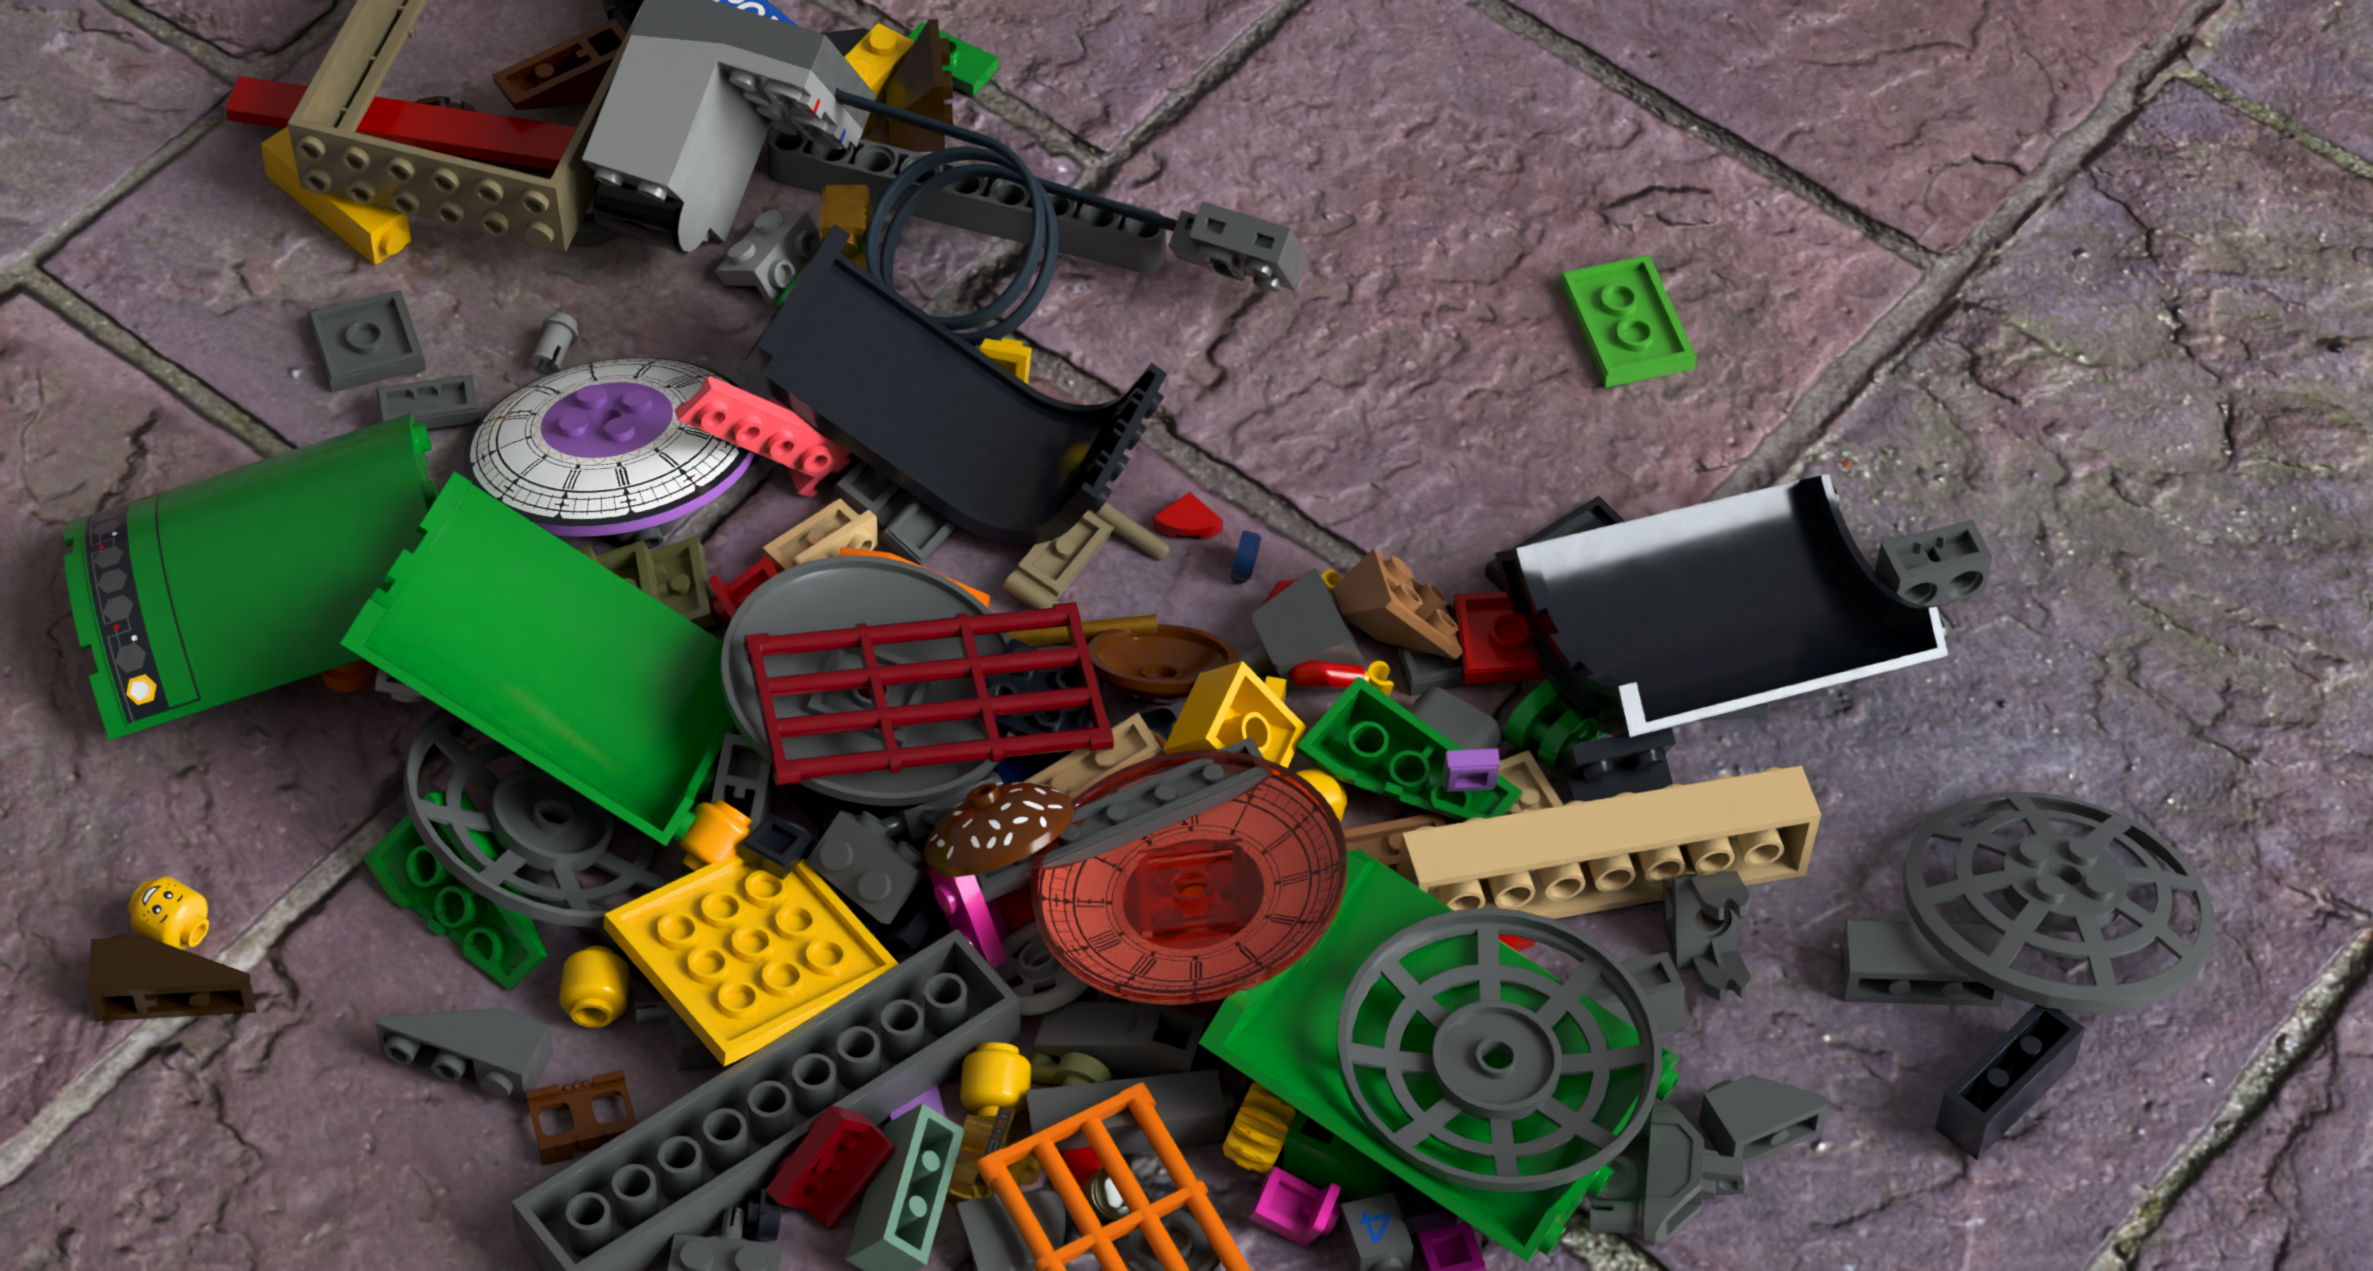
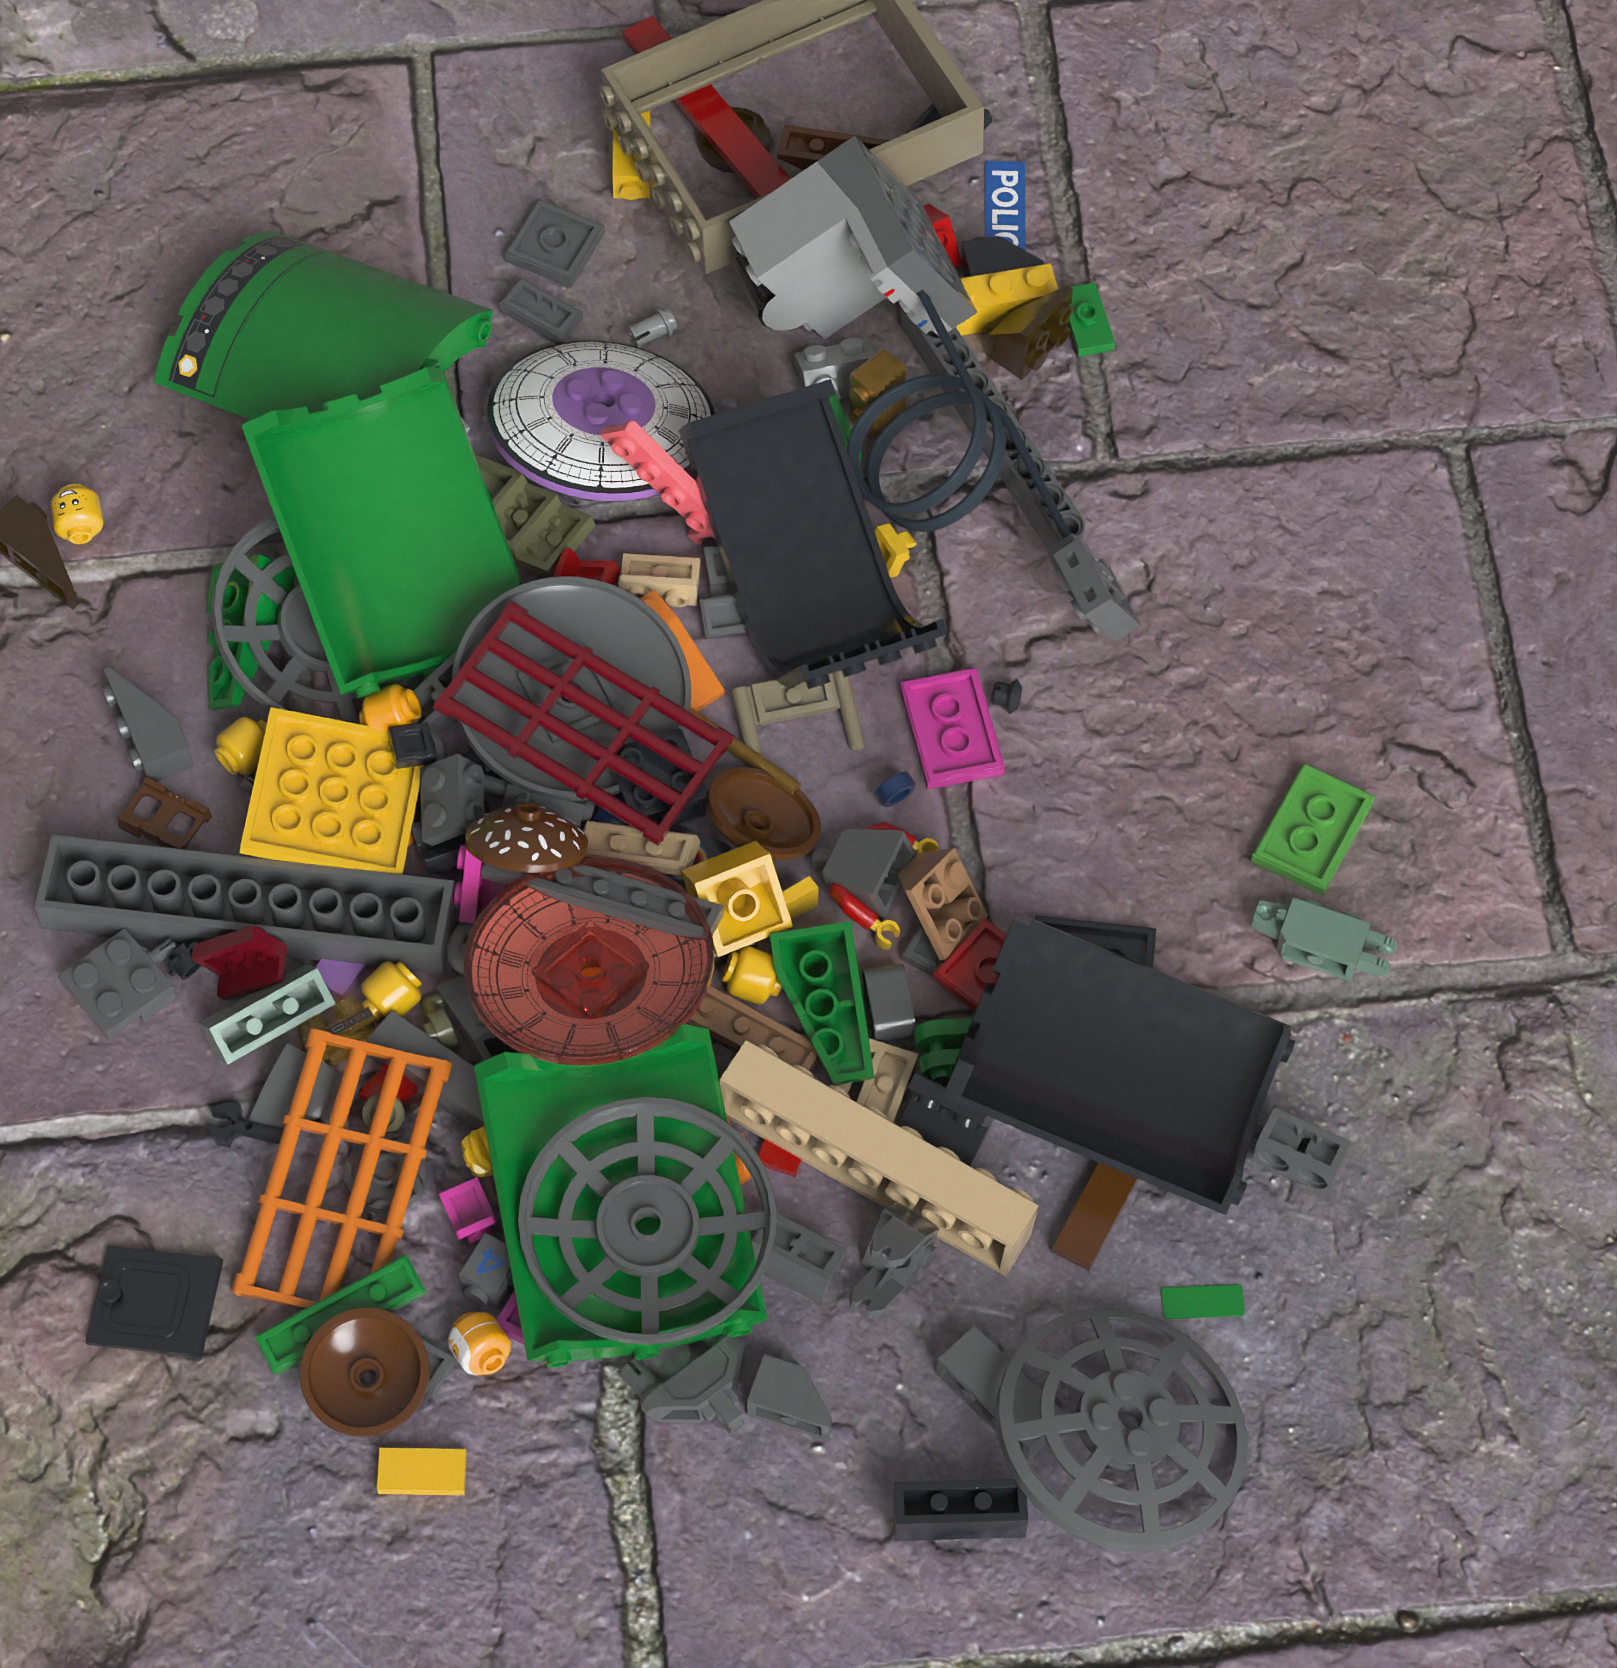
camera: 45 degrees right, 10 degrees up
red tile [1153,492,1223,539] -> none
medium lavender tile [1442,748,1500,792] -> none
none -> dark pink tile [900,667,1005,790]
none -> black piece [991,679,1022,714]
none -> reddish brown tile [1052,1162,1139,1271]
none -> green sticker [1161,1284,1245,1319]
none -> sand green hinge [1251,897,1398,982]

